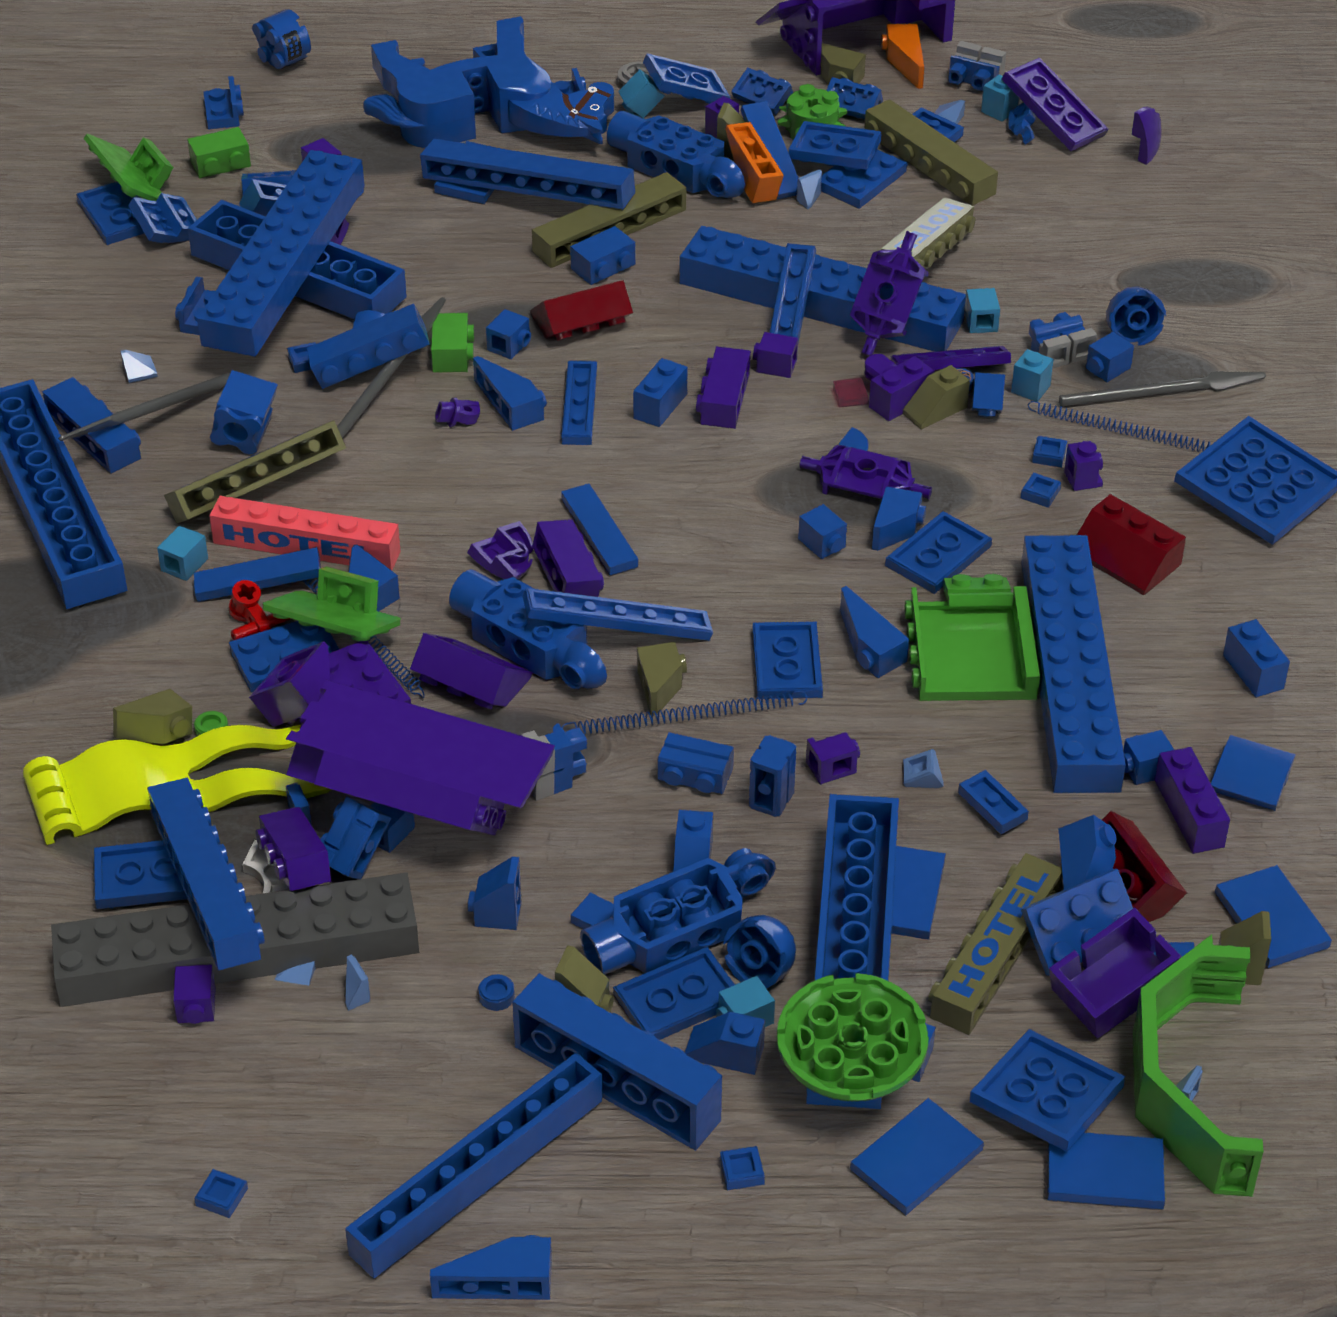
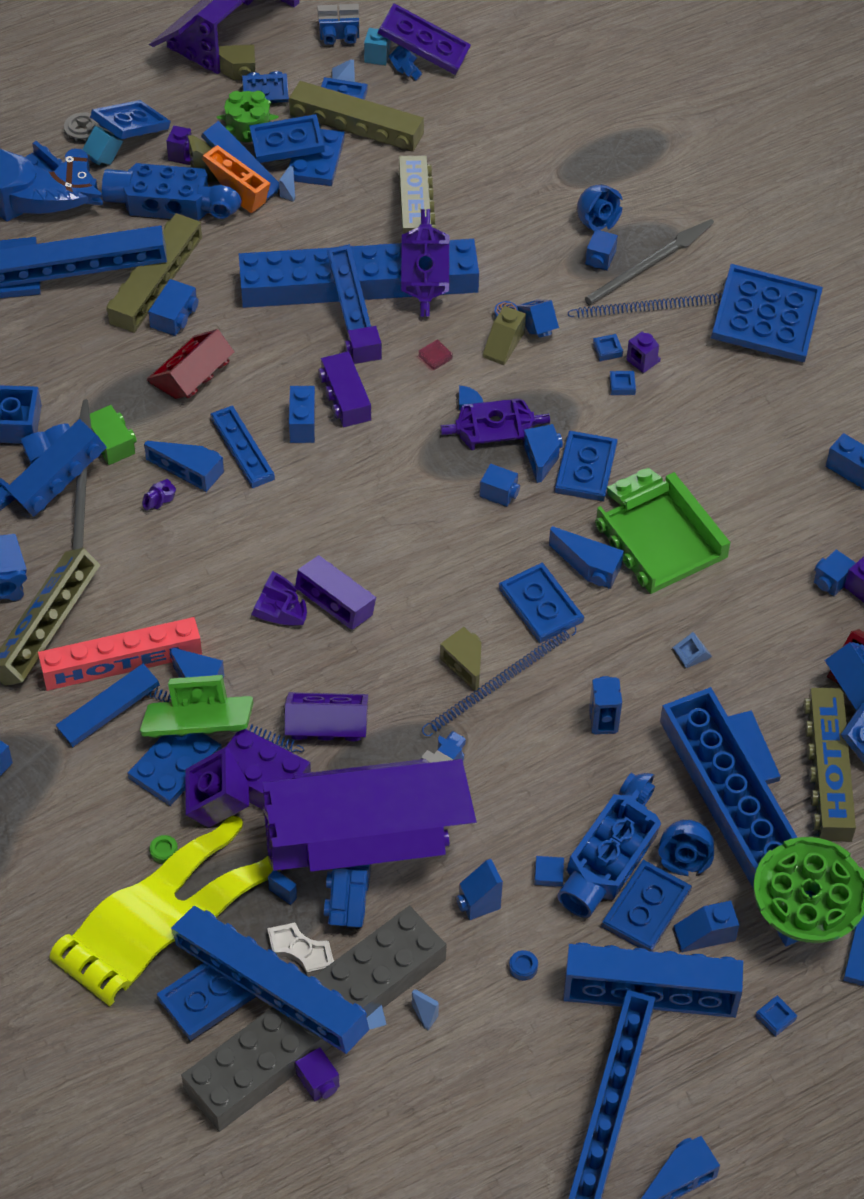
camera: 30 degrees left, 10 degrees up
olive slope [113,689,192,744] -> none
dark azure brick [157,525,208,581] -> none
red piece [228,580,290,640] -> none
dark purple brick [256,807,331,891] -> none
blue brick [449,569,607,689] -> none
blue brick [486,309,531,359] -> none
blue tile [522,588,713,641] -> none
olive slope [555,945,614,1013] -> none
blue tile [561,483,638,575] -> none
blue brick [658,732,734,794] -> none
blue slope [673,810,713,872] -> none
dark azure brick [716,976,775,1027] -> none
blue bracket [731,67,794,115] -> none
dark purple brick [806,732,860,785] -> none
dark purple brick [864,354,935,421] -> none
orange slope [881,23,924,89] -> none
dark purple tile [890,346,1011,370] -> none
blue plate [958,770,1029,834] -> none
dark azure brick [964,288,1000,333] -> none
dark azure brick [1011,349,1054,402] -> none
blue brick [1021,535,1126,793] -> none
hips [1029,312,1097,368] -> none
dark red slope [1077,494,1186,595] -> none
dark purple brick [1132,106,1162,165] -> none

